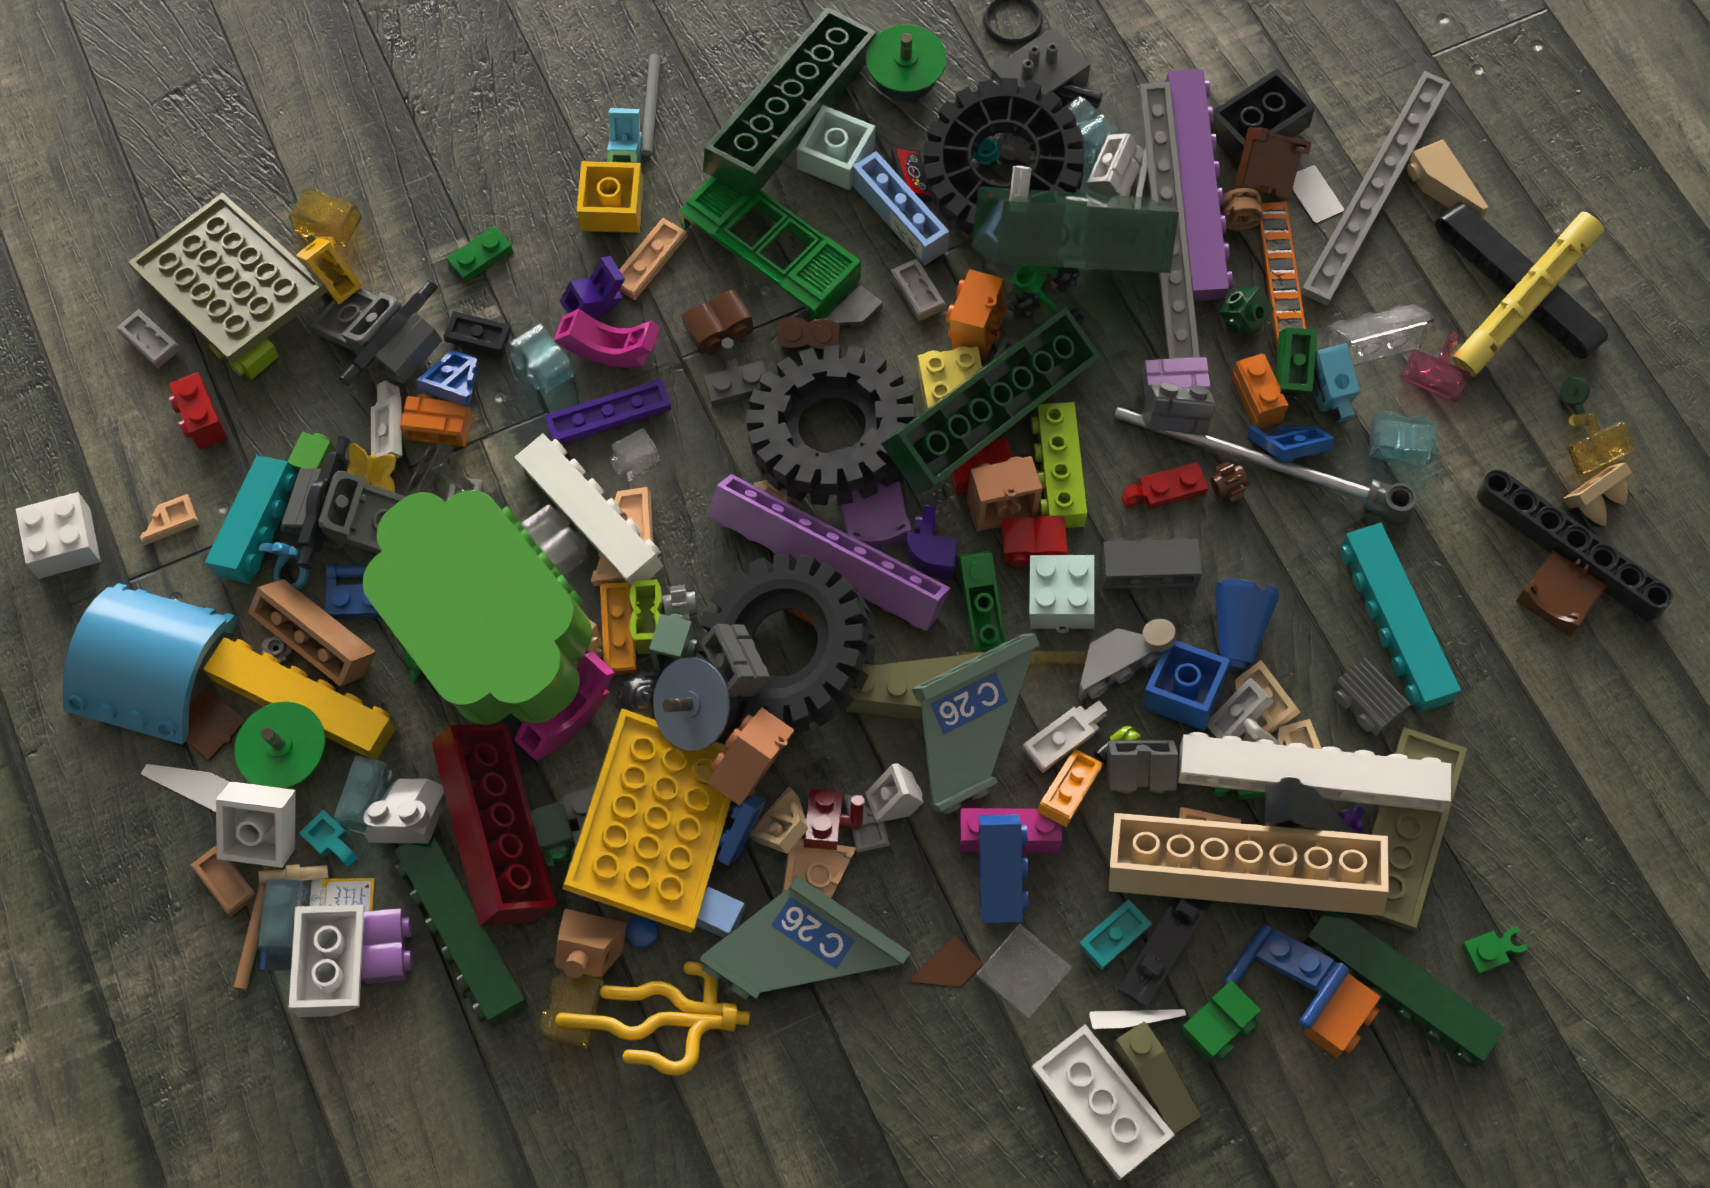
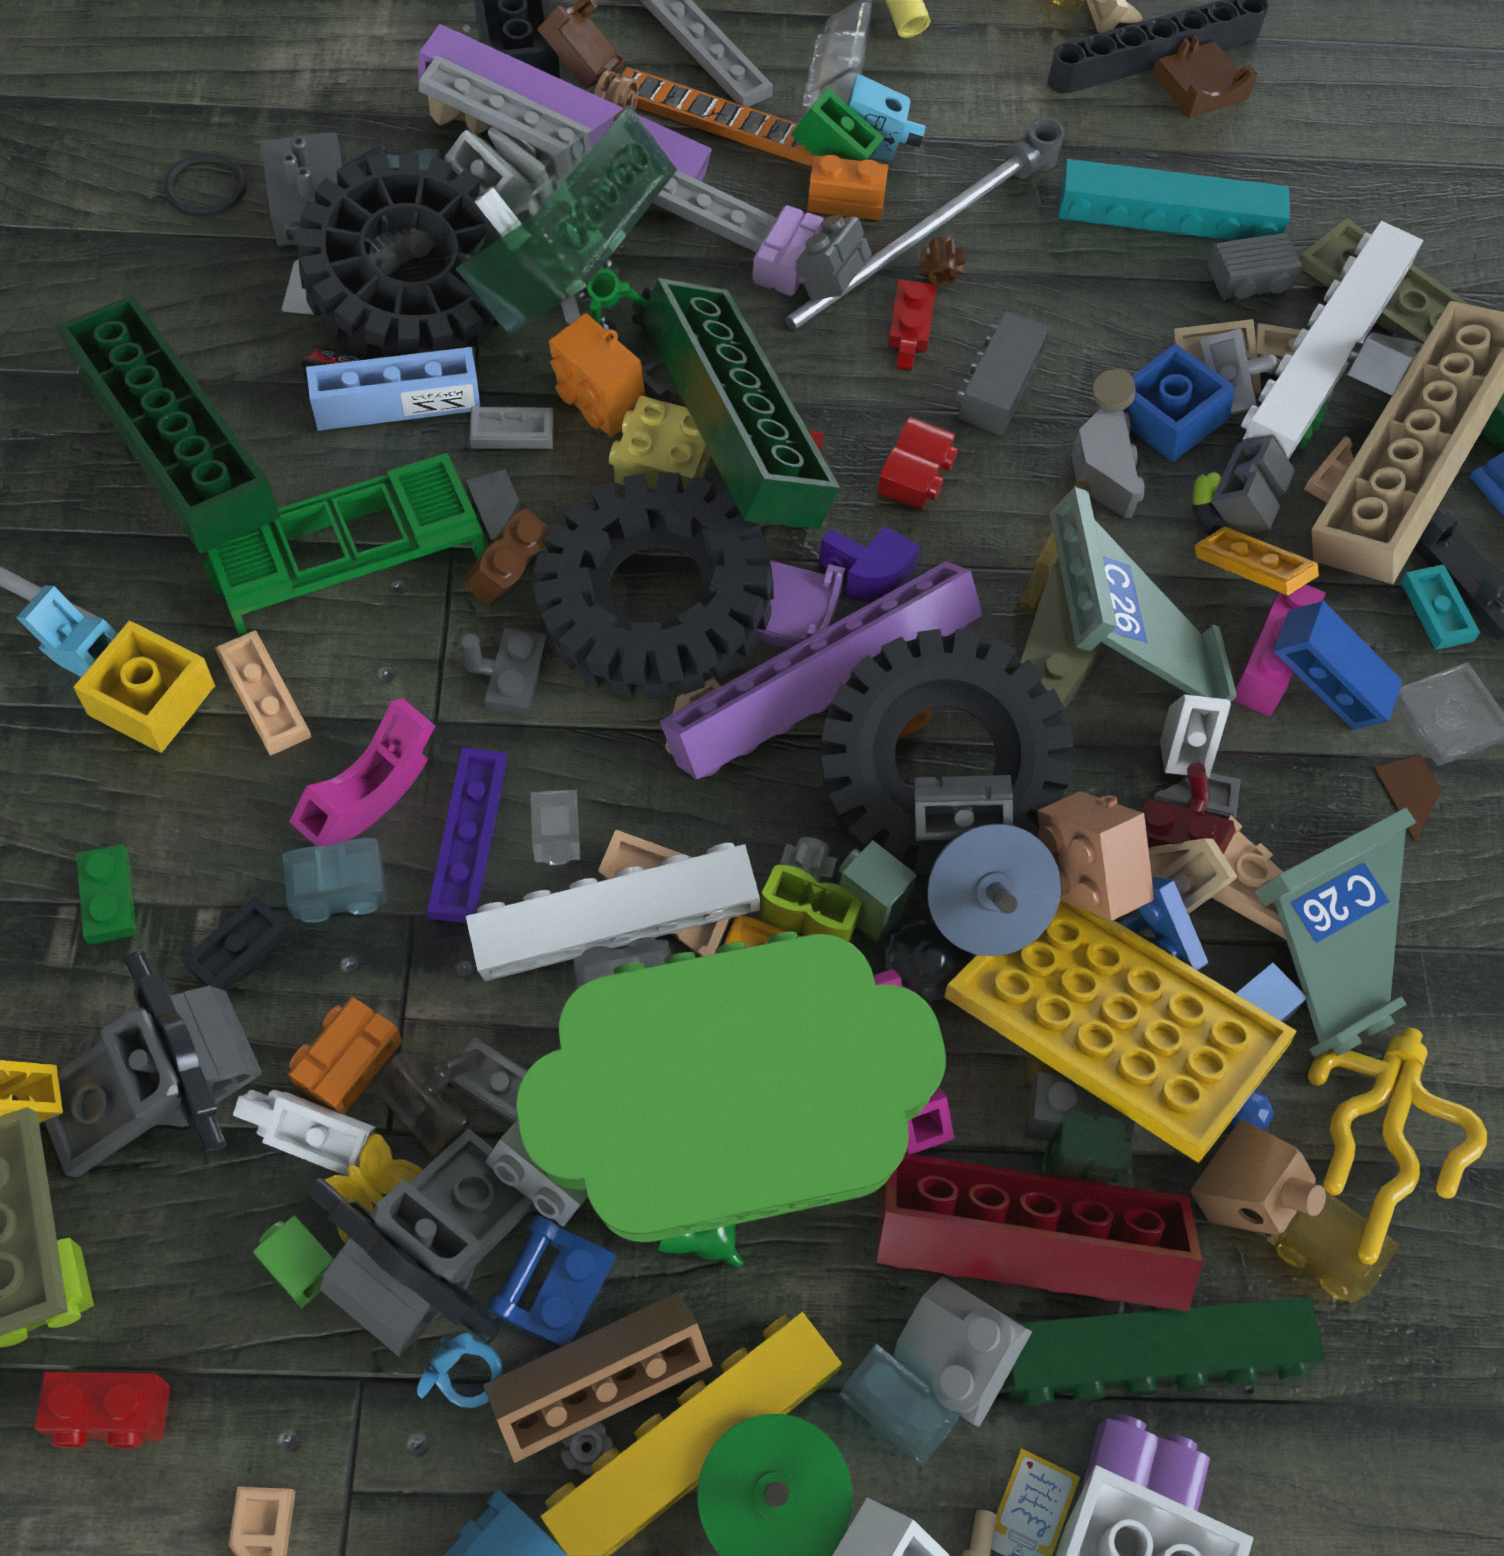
camera: 70 degrees left, 5 degrees down
teal brick [204,455,298,584] -> none
teal plate [299,810,358,868] -> none
blue wing [417,350,478,407] -> none
dark purple brick [560,256,625,319] -> none
reddish brown brick [682,290,753,354] -> none
light aqua brick [797,105,875,190] -> none
green piece [866,25,946,100] -> none
green slope [956,550,1006,652] -> none
nougat brick [966,456,1042,532] -> none
white hinge [1022,700,1107,773] -> none
light aqua brick [1029,555,1095,633] -> none
lime brick [1031,402,1087,528] -> none
blue cone [1215,579,1280,671] -> none
dark green brick [1219,287,1274,334] -> none
blue wing [1248,426,1335,462] -> none
white sticker [1293,165,1344,223] -> none
clear light blue brick [1369,410,1437,465] -> none
clear pink plate [1400,331,1470,402] -> none

